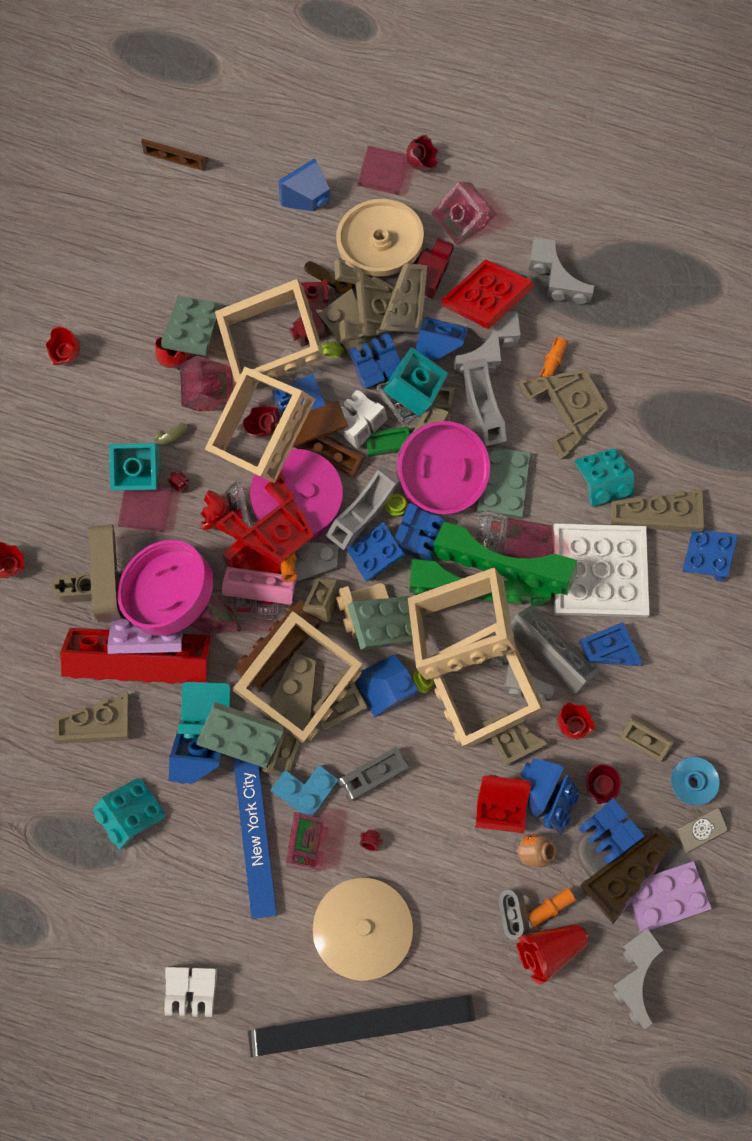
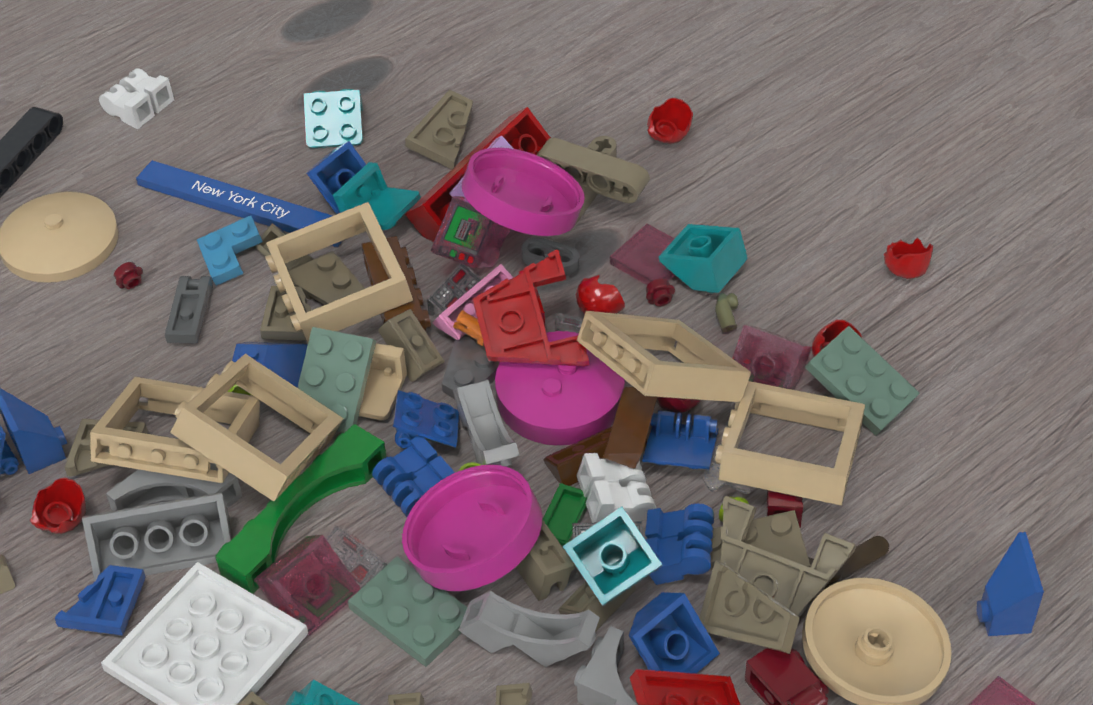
camera: 130 degrees right, 25 degrees down
sand green plate [197,702,284,768] -> none
clear pink slope [286,812,328,872] -> none
dark red brick [301,279,328,310] -> none
green arch [434,522,577,596] -> none
red bracket [475,775,531,834] -> none

